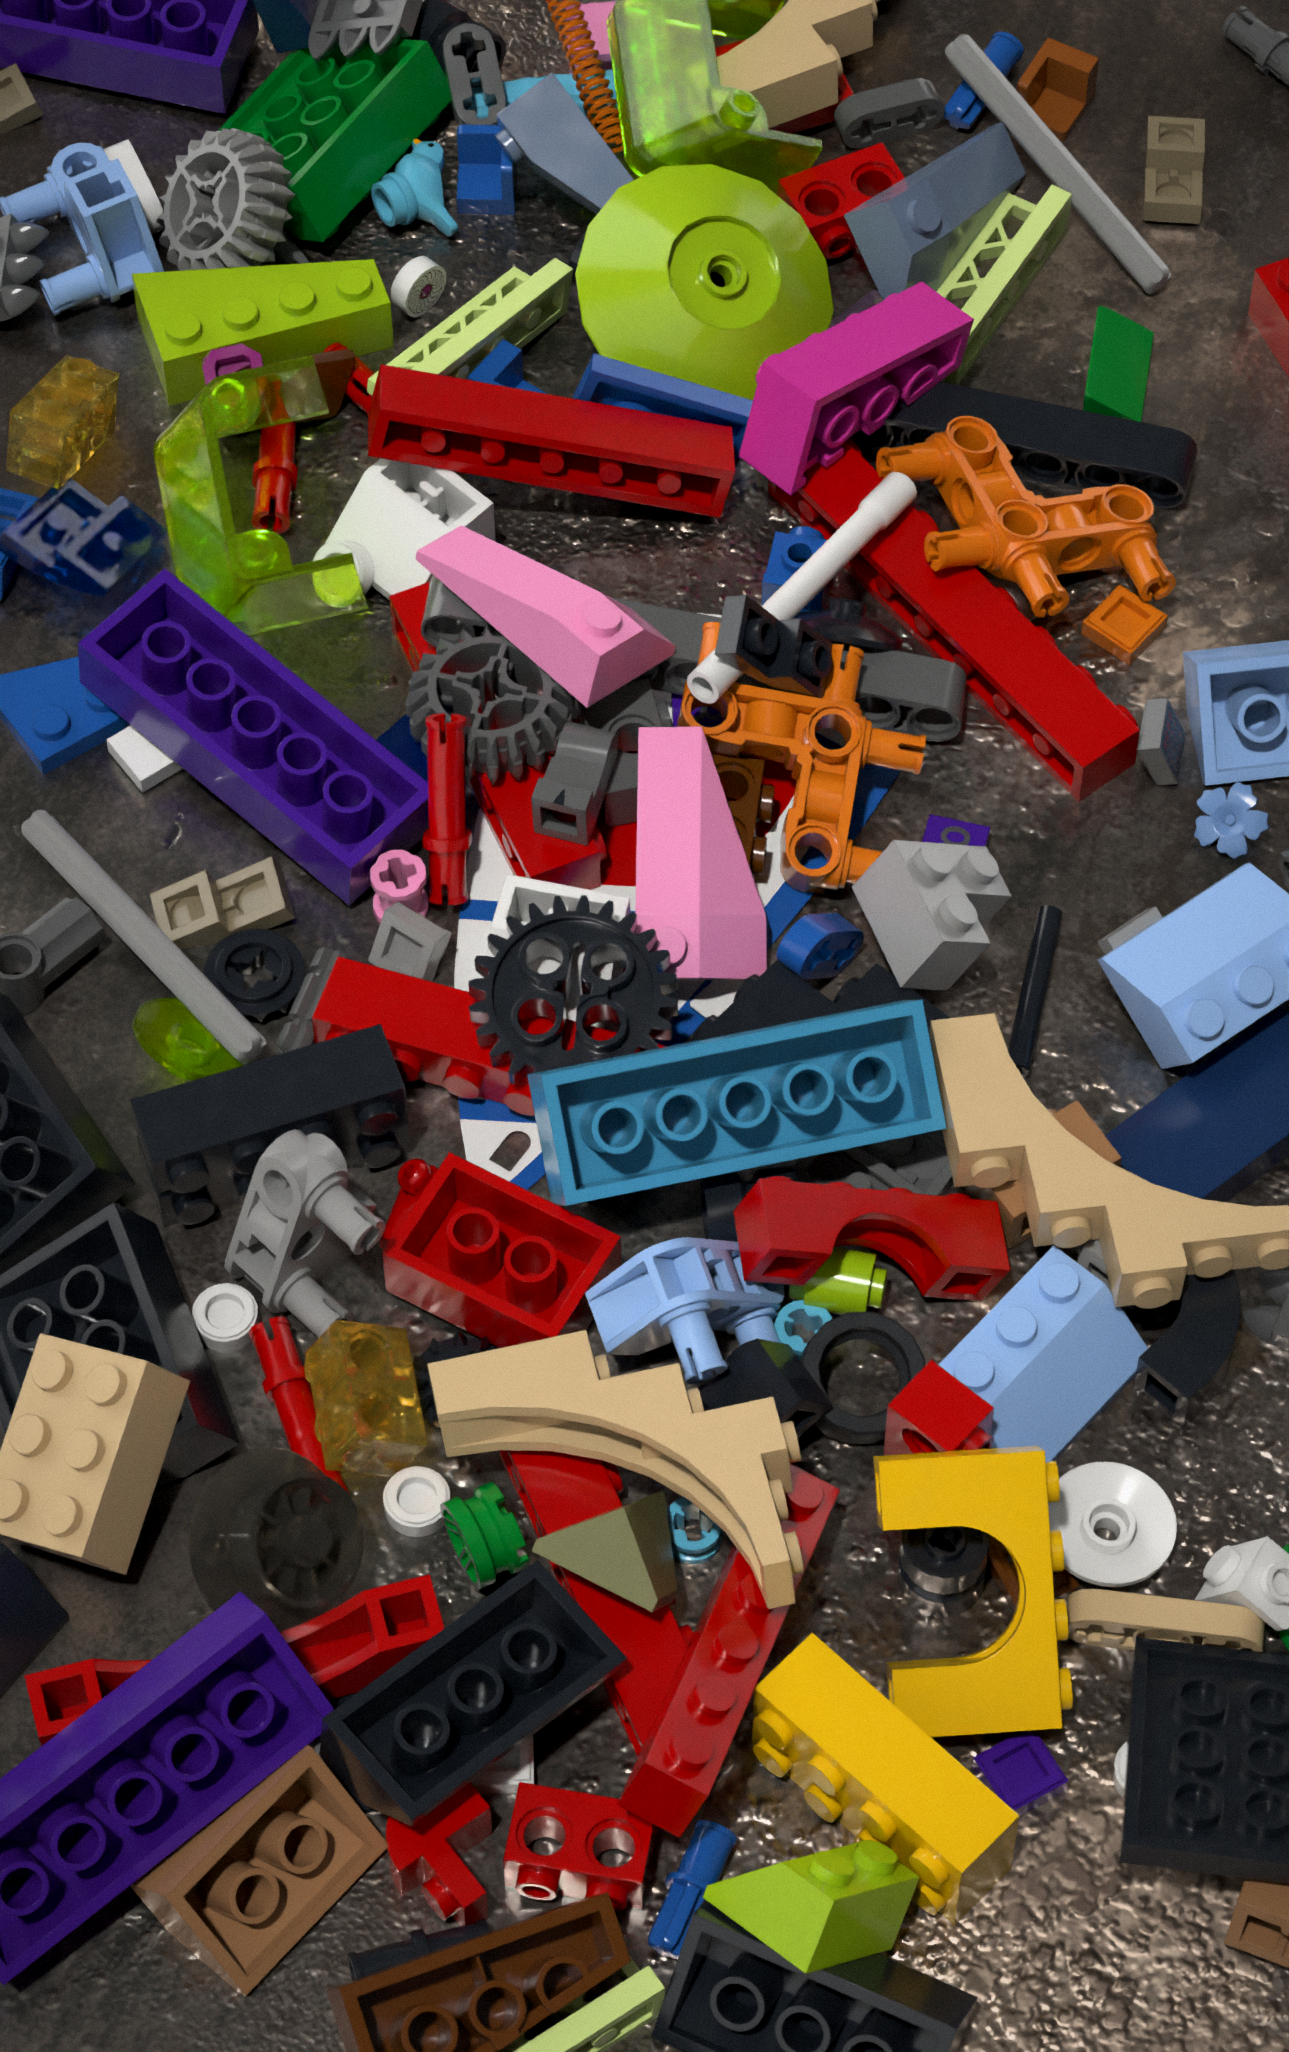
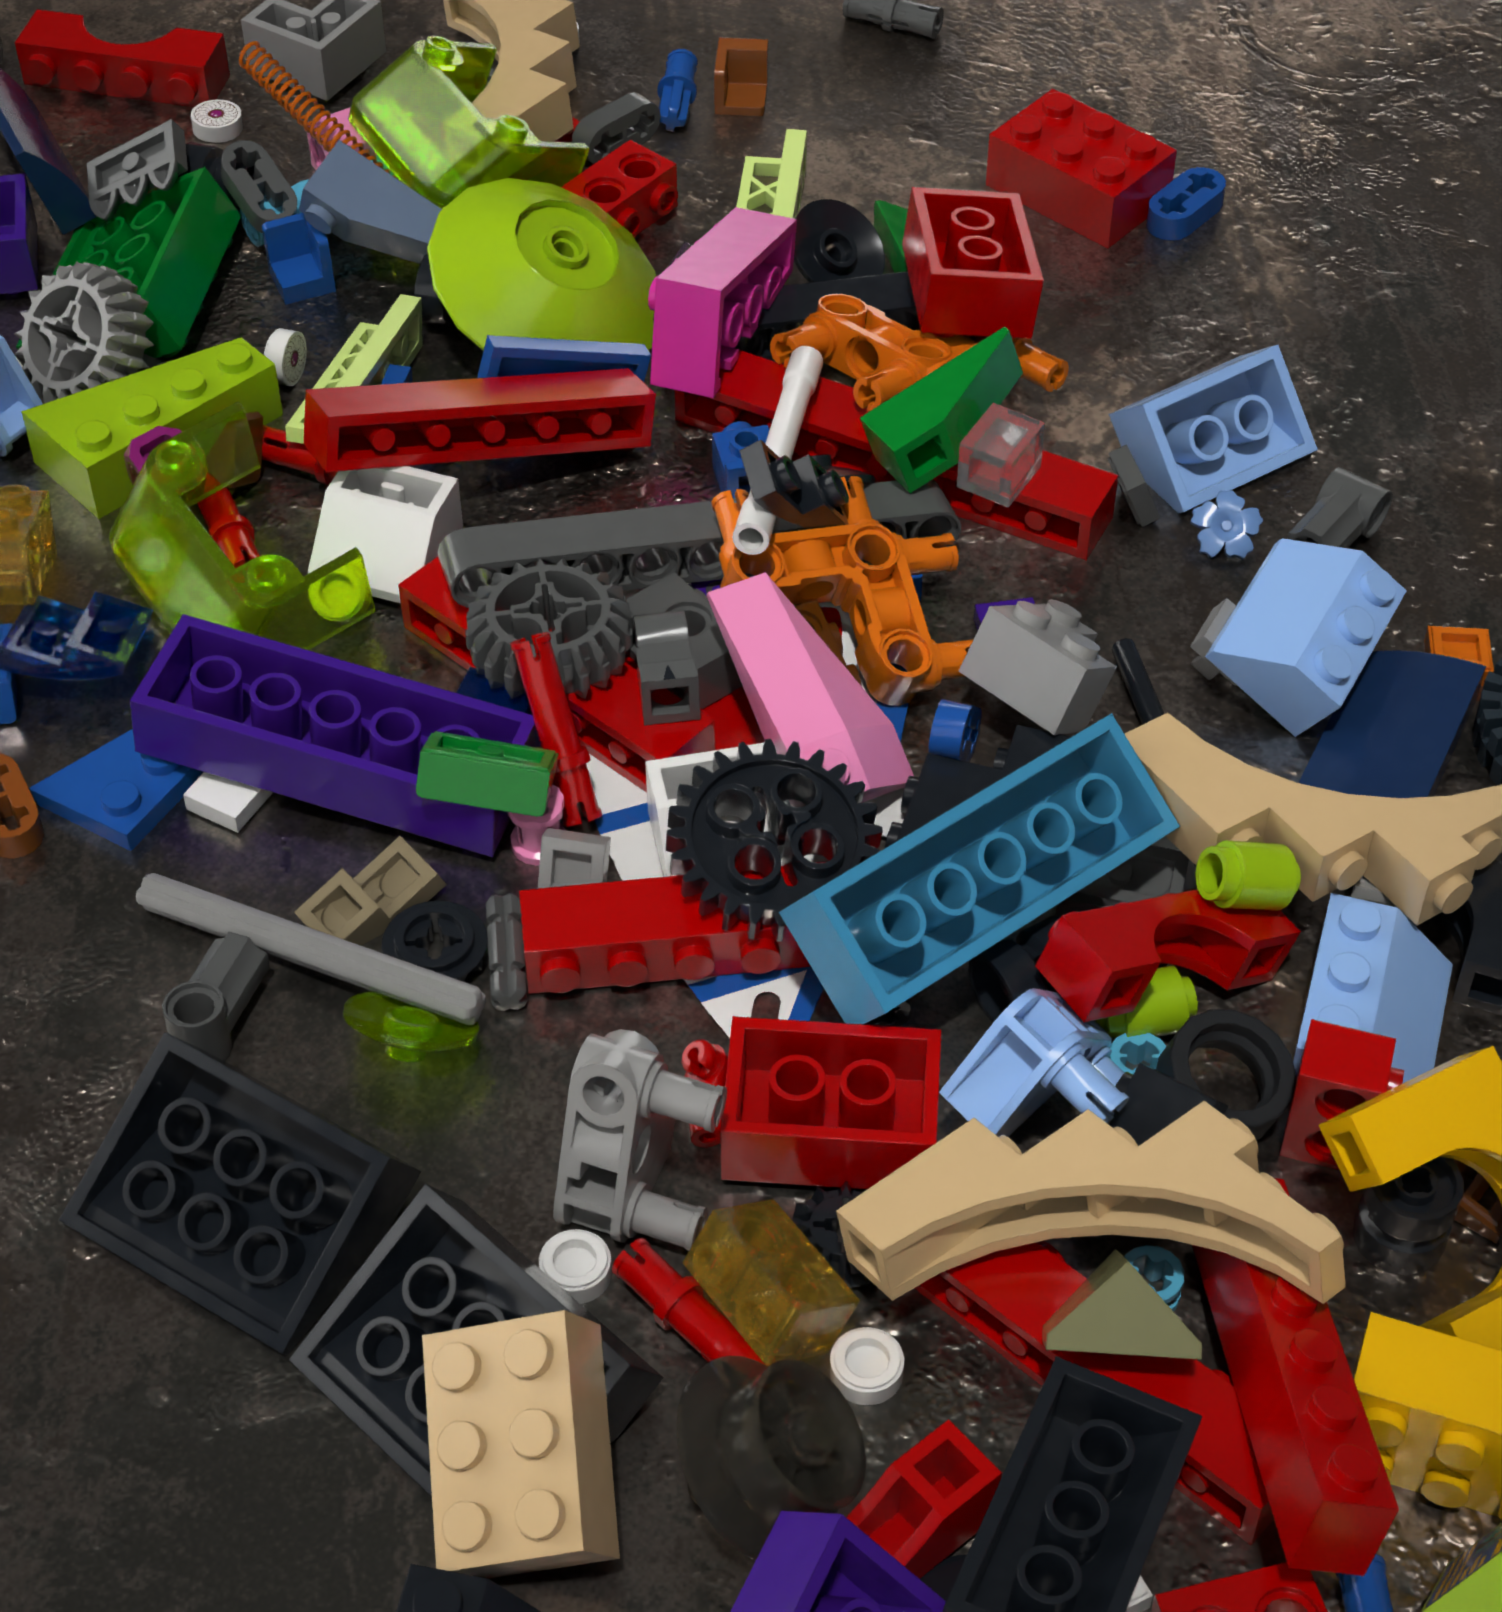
camera: 25 degrees left, 10 degrees down
black piece [130,1024,411,1228] -> none
medium azure animal [371,139,459,237] -> none
bright pink wedge [415,525,676,708] -> none
green wheel [440,1481,530,1590] -> none
sand blue wedge [844,122,1026,301] -> none
light grey axle [945,34,1171,294] -> none
orange tile [1081,584,1168,666] -> none
dark tan slope [1143,115,1205,224] -> none
none -> green slope [416,731,559,817]
none -> black dish [794,199,885,283]
none -> green slope [860,327,1023,493]
none -> red brick [902,187,1044,339]
none -> clear brick [957,403,1045,508]
none -> lime brick [1195,840,1301,910]

